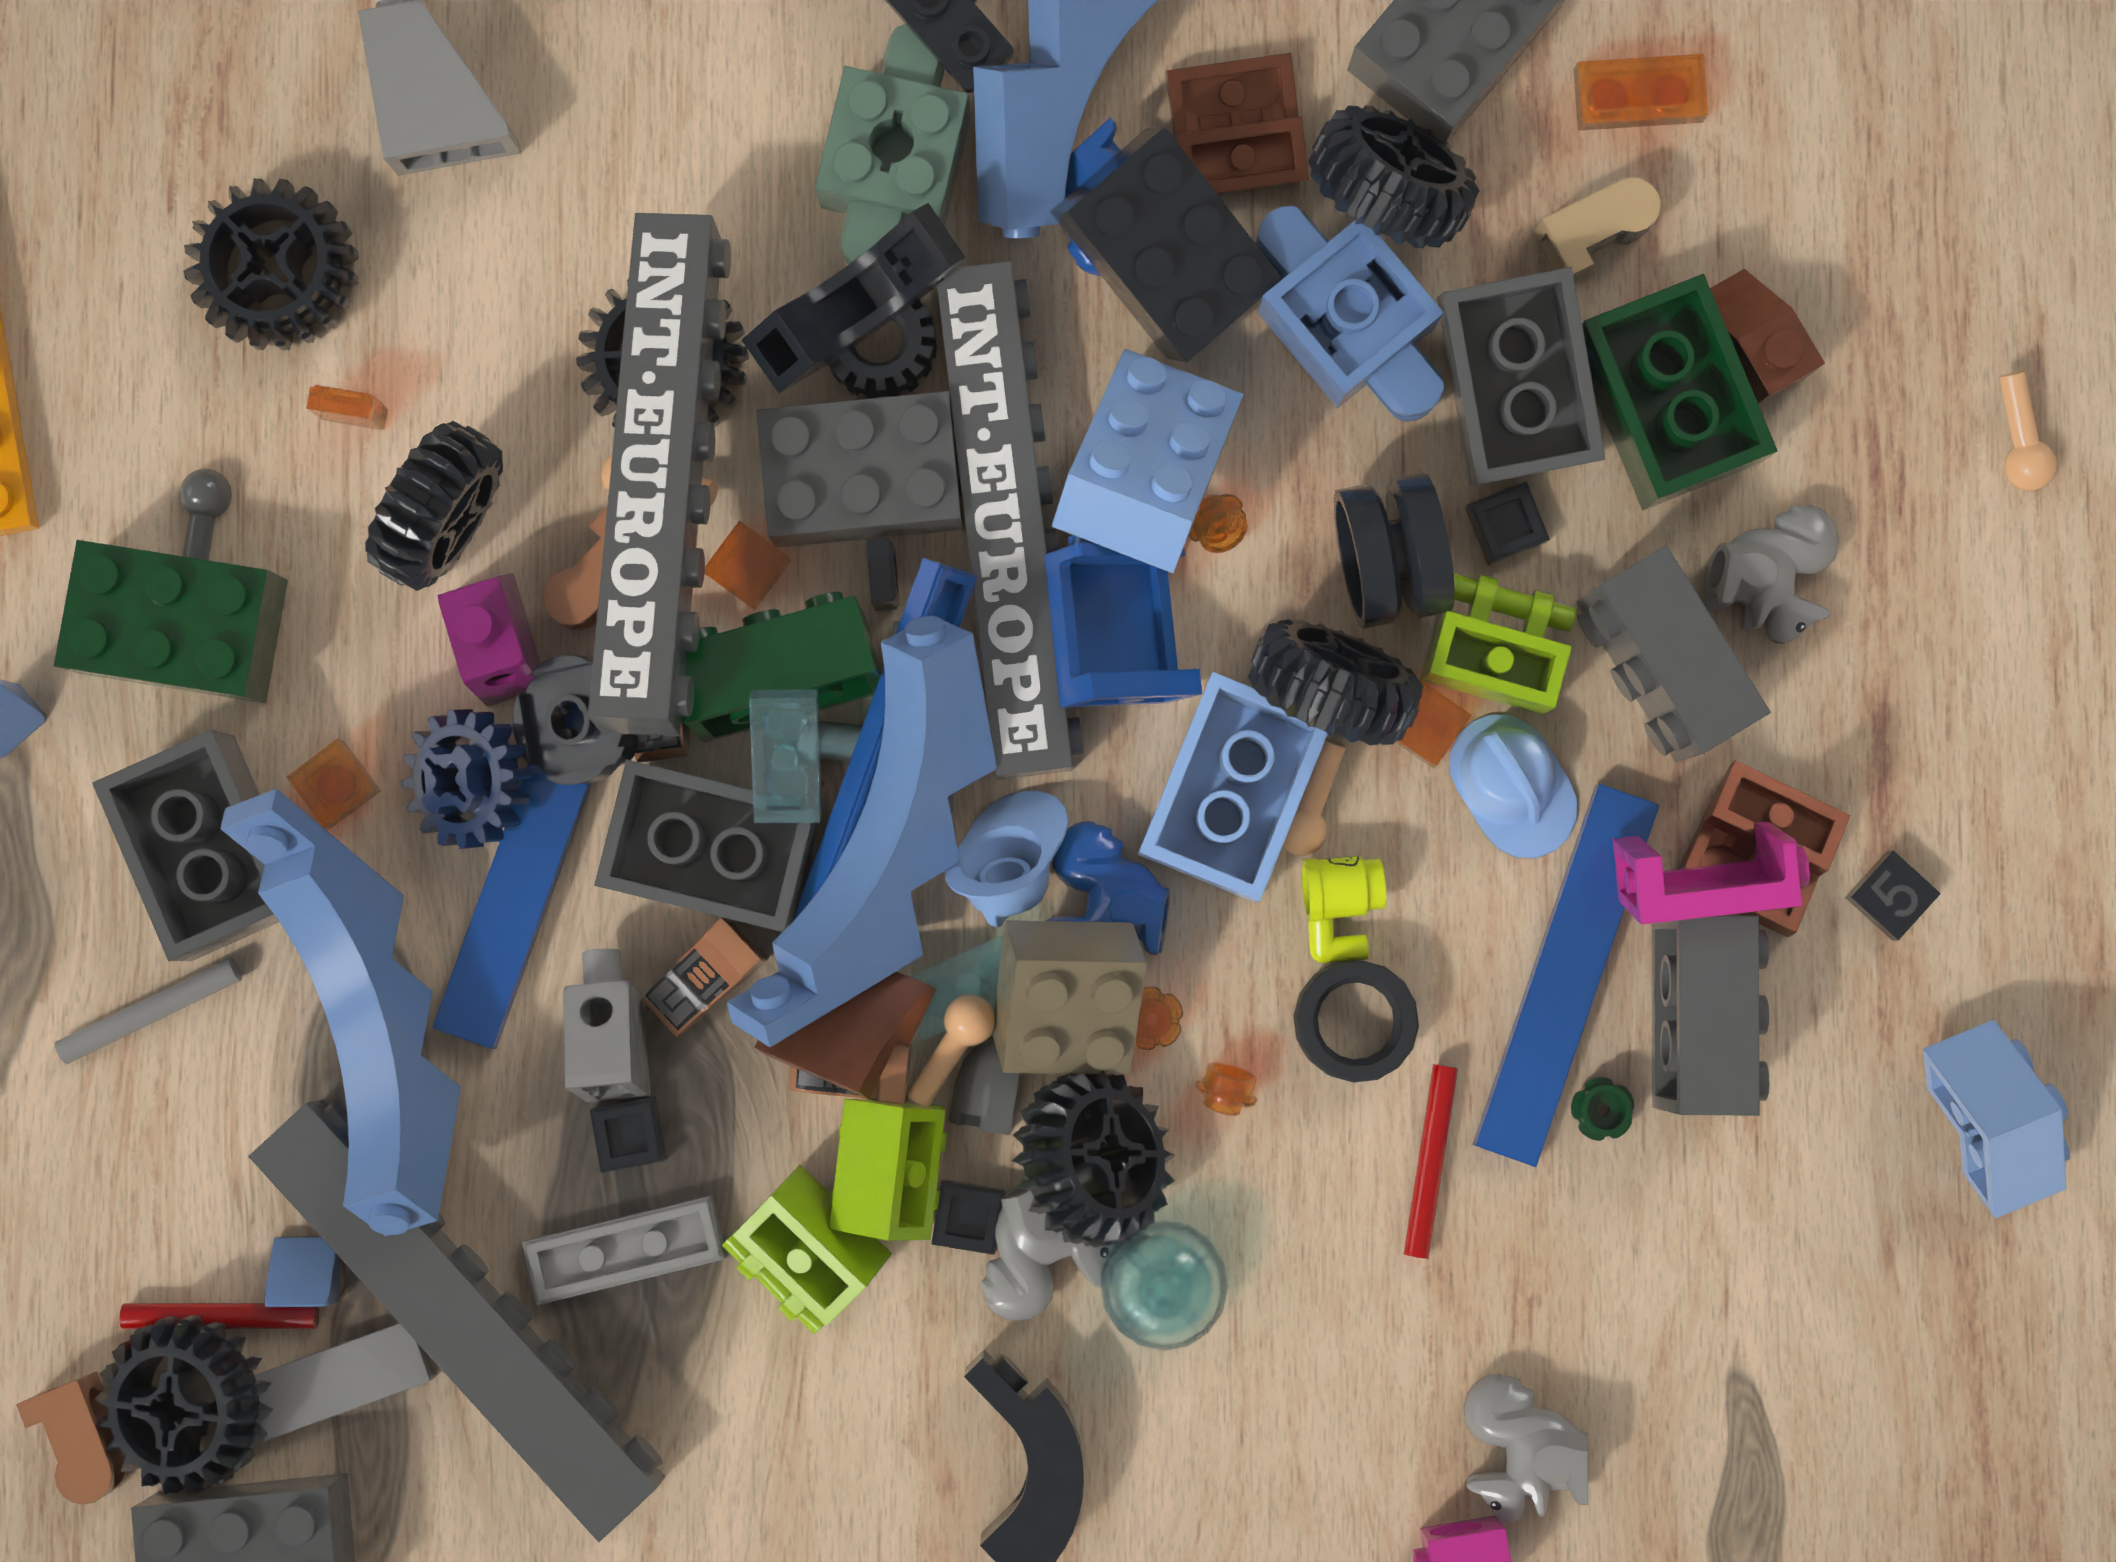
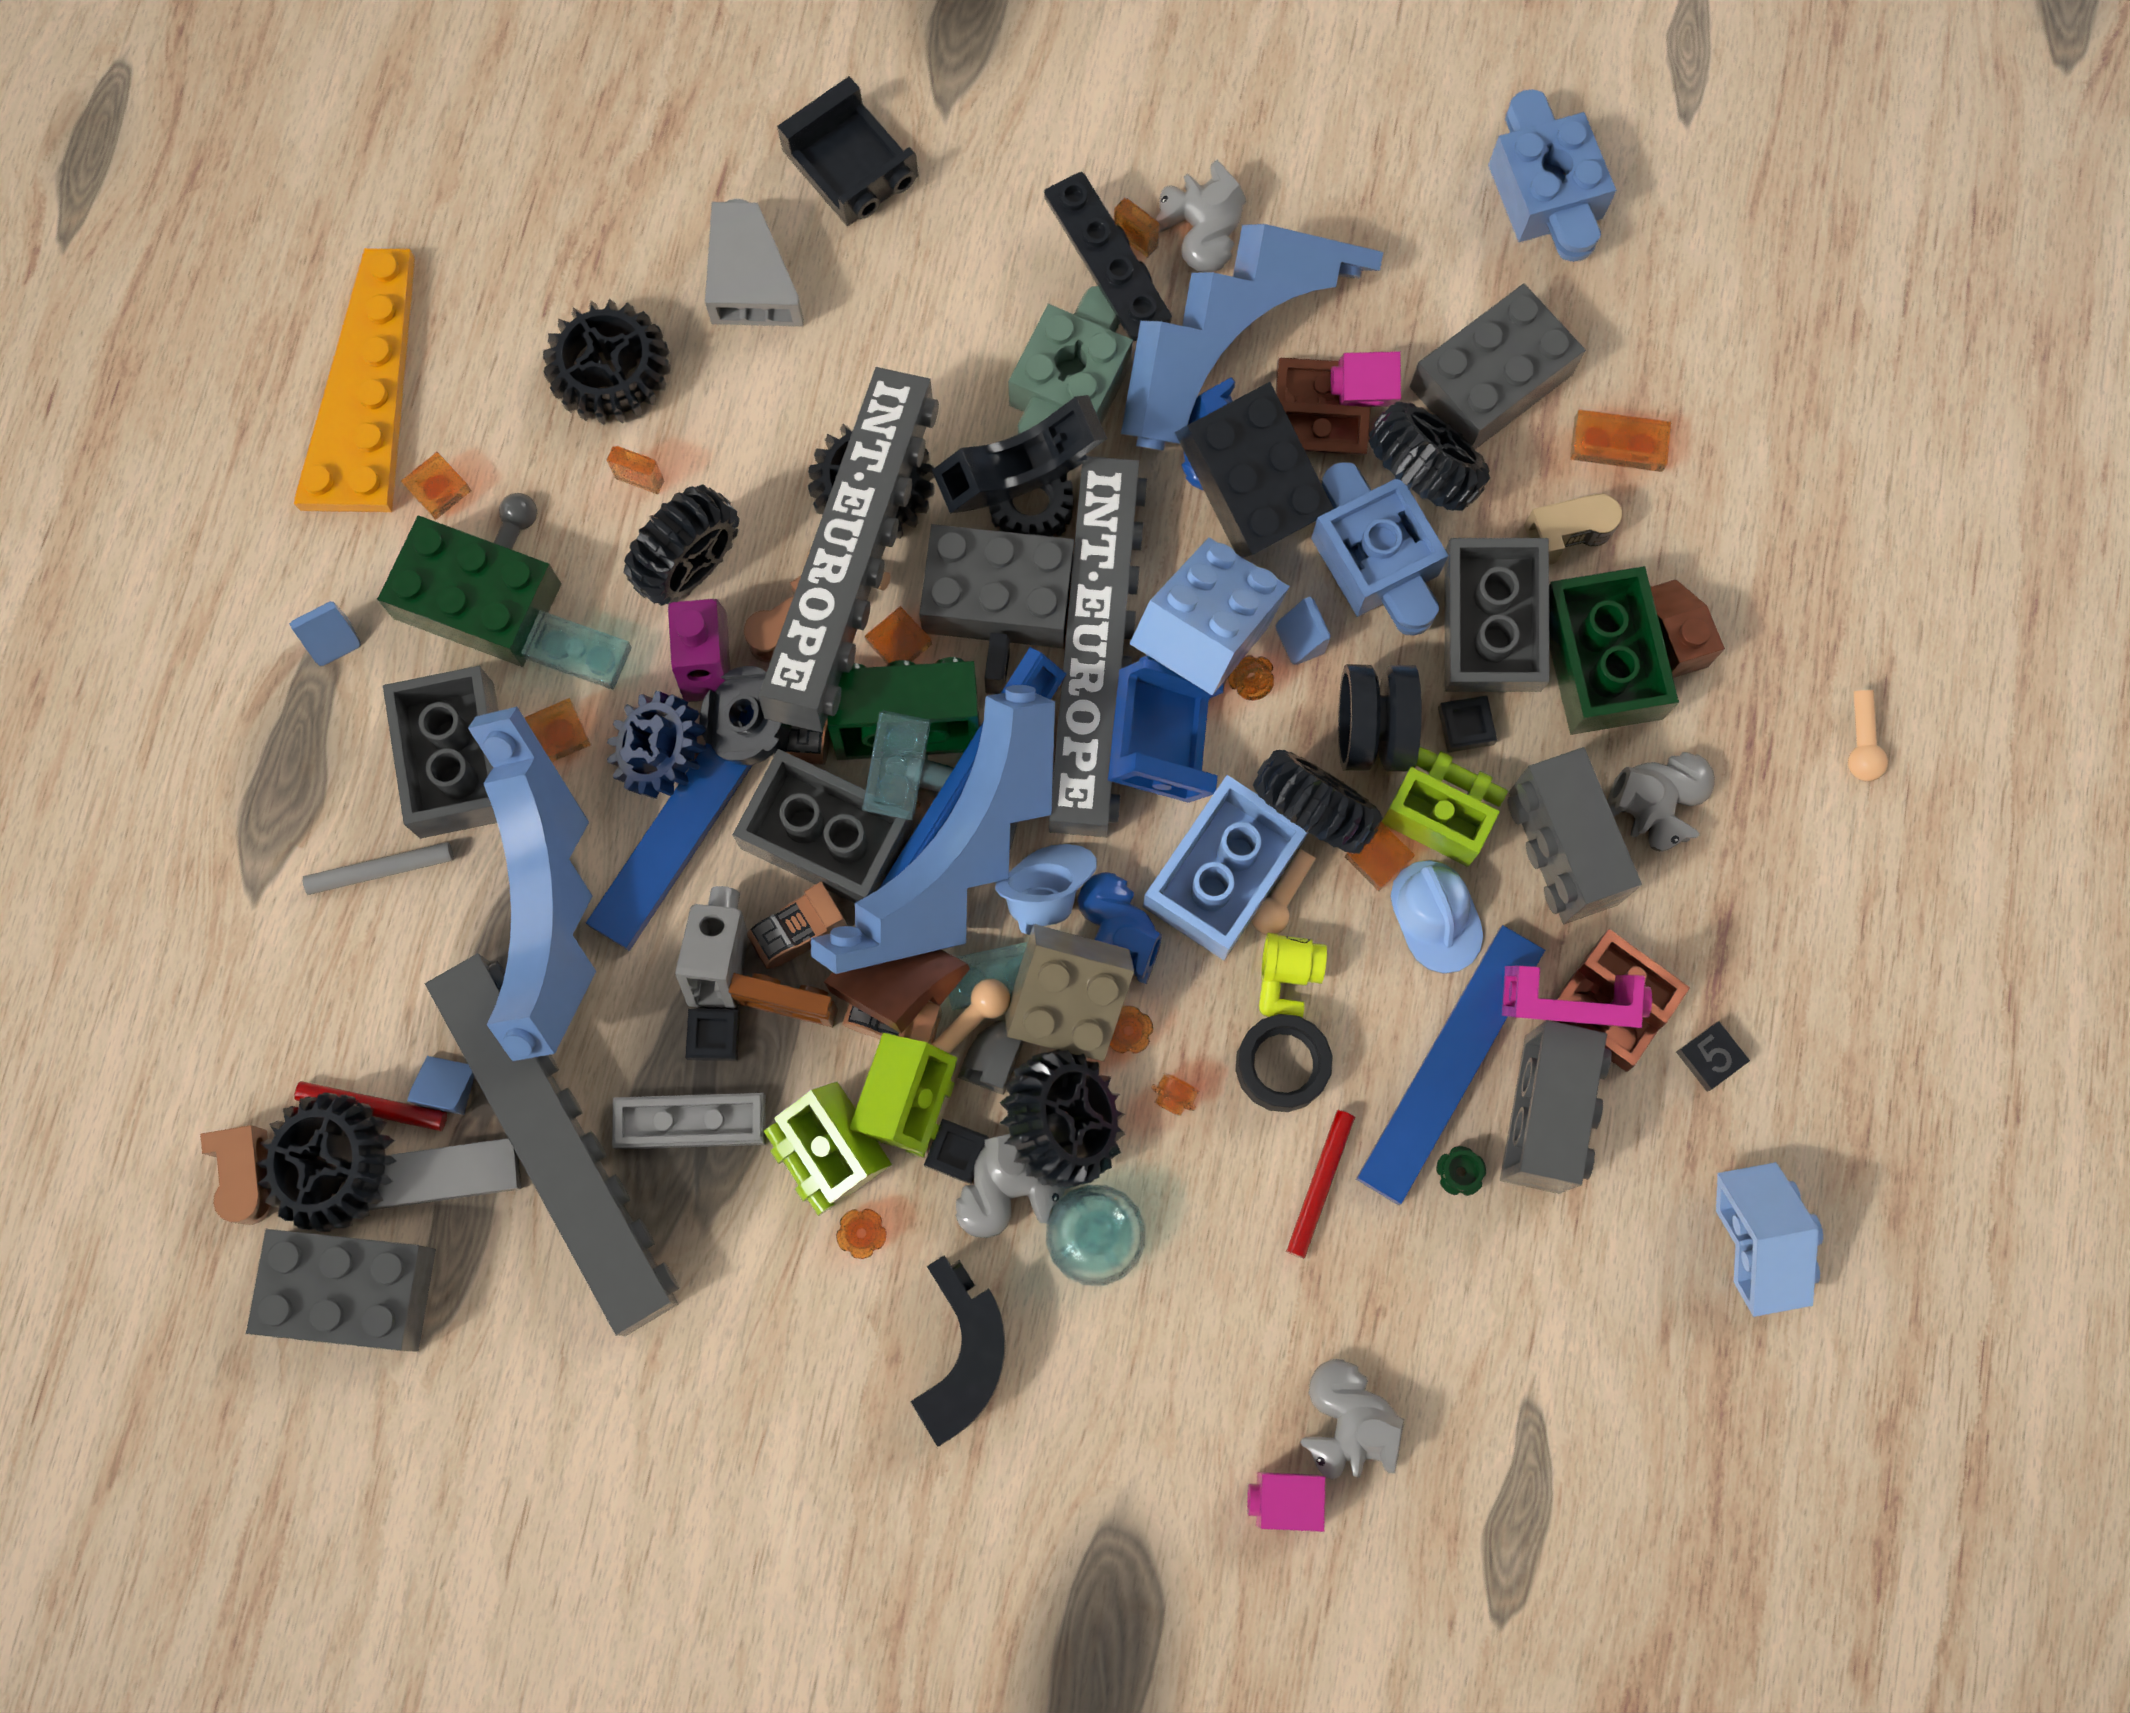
camera: 10 degrees right, 10 degrees down
none -> clear orange plate [401,452,472,520]
none -> clear light blue plate [521,610,632,690]
none -> dark orange plate [728,973,838,1028]
none -> clear orange plate [836,1209,887,1259]
none -> medium blue slope [1276,596,1331,665]
none -> dark pink brick [1331,352,1401,407]

